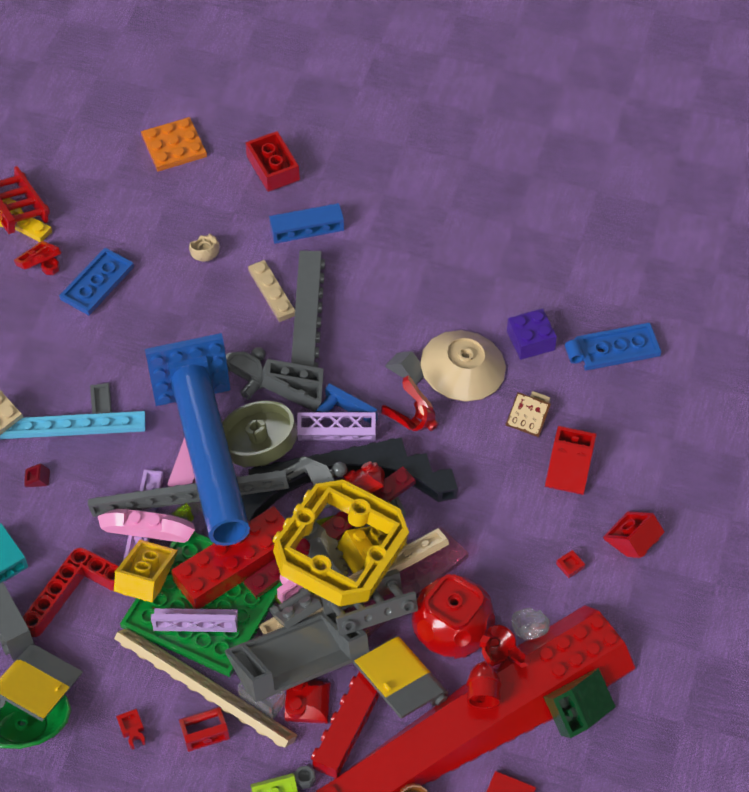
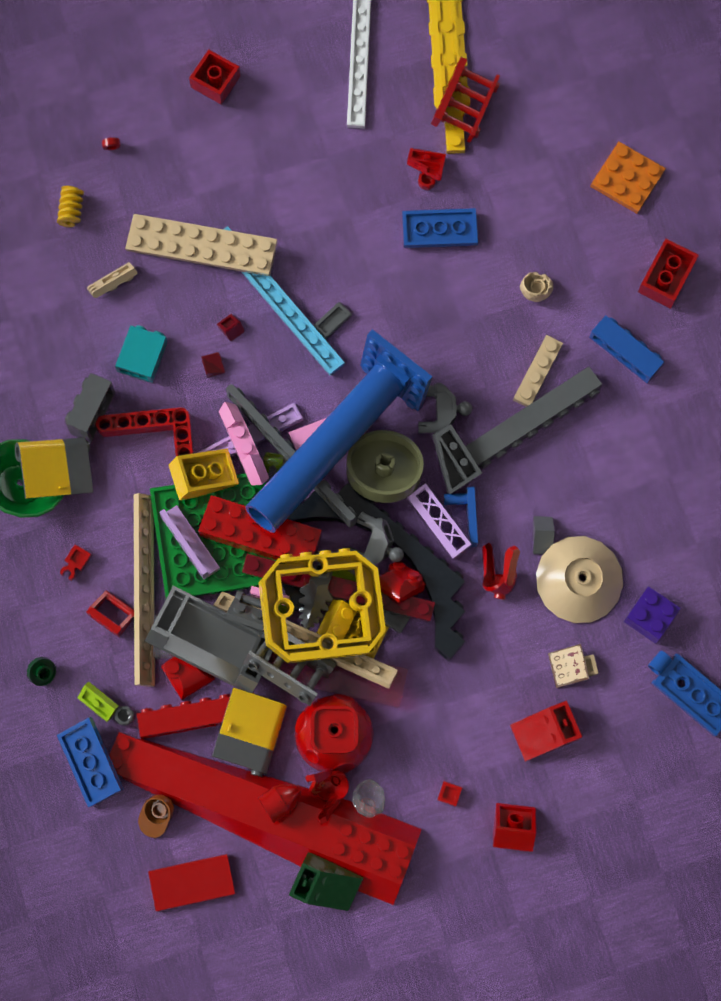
camera: 50 degrees right, 20 degrees up
none -> dark red slope [201,352,225,378]

